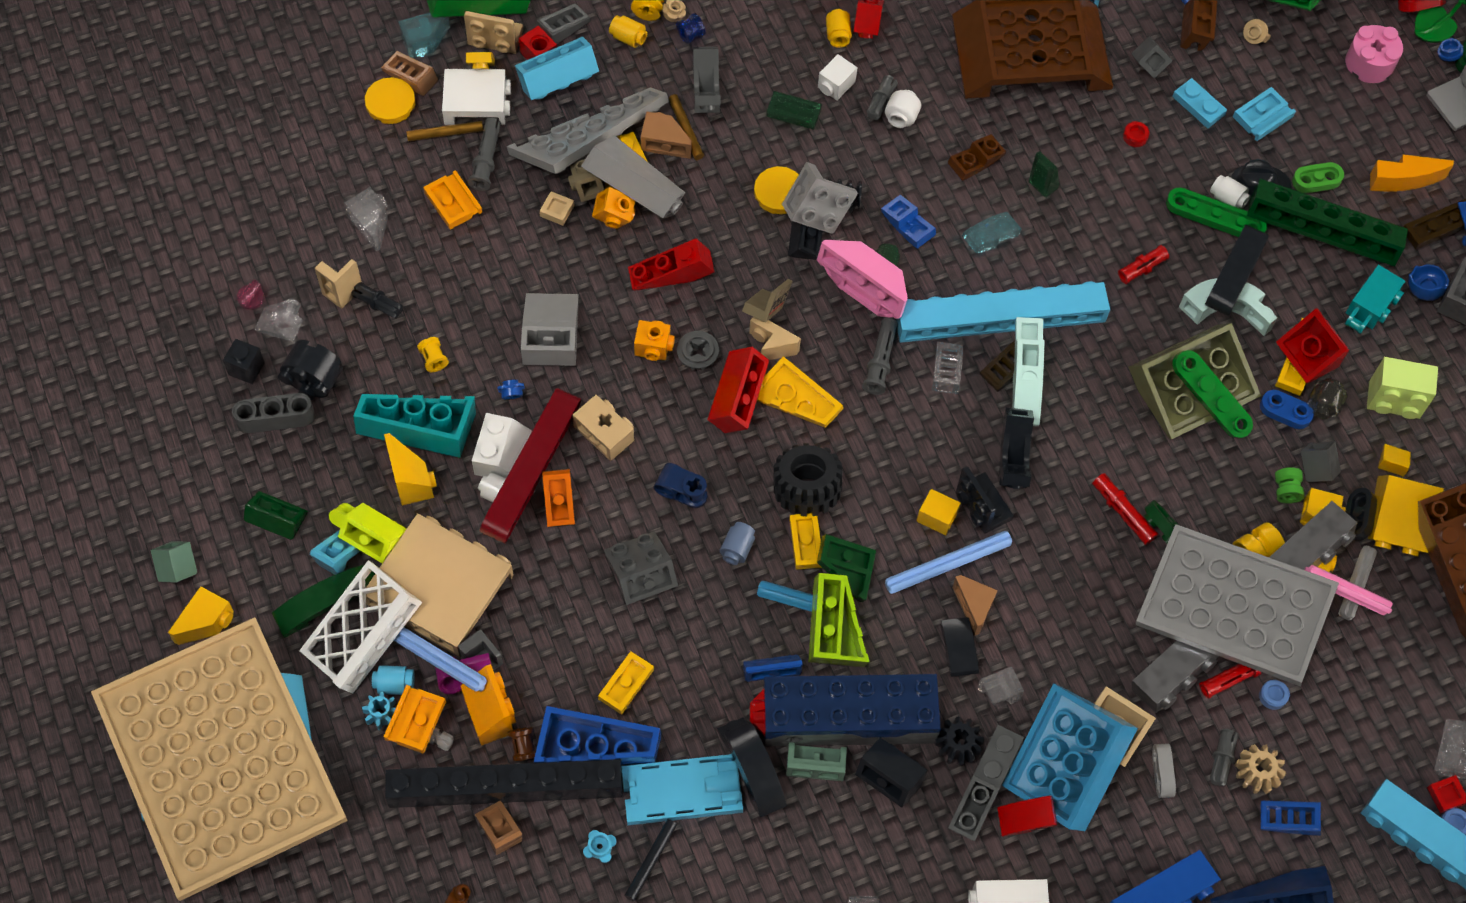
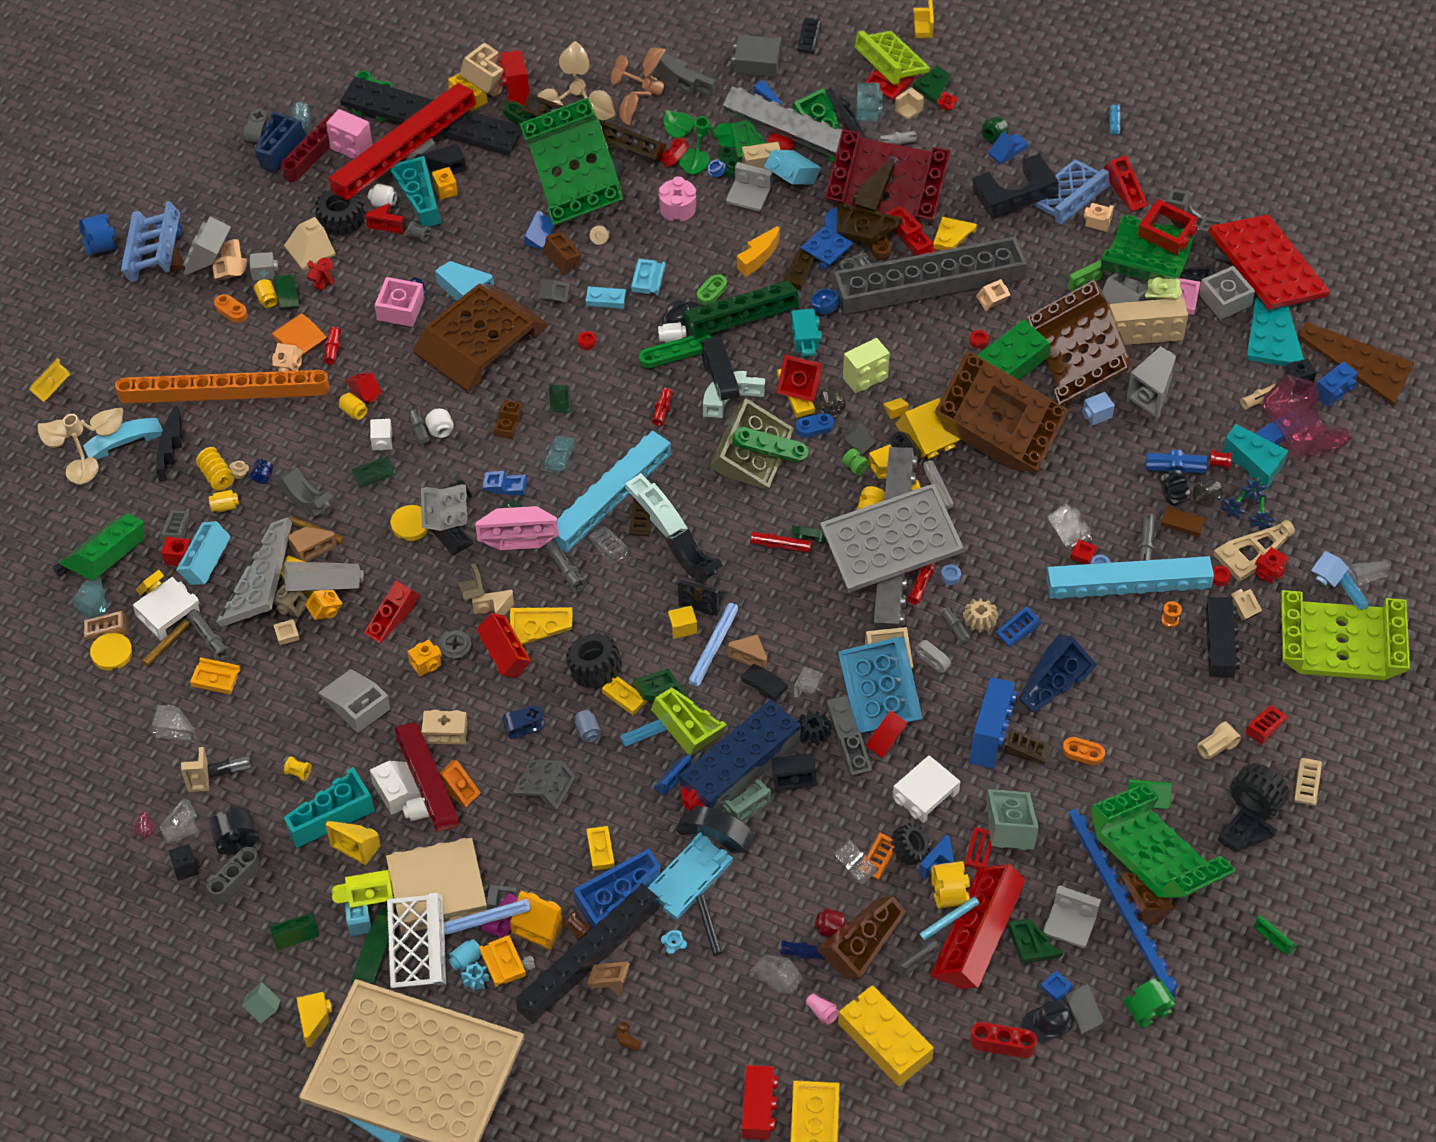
camera: 40 degrees left, 10 degrees down
tan bracket [464,11,523,54] -> none
blue plate [497,380,525,400] -> none
bright pink axle [1304,565,1393,615] -> none

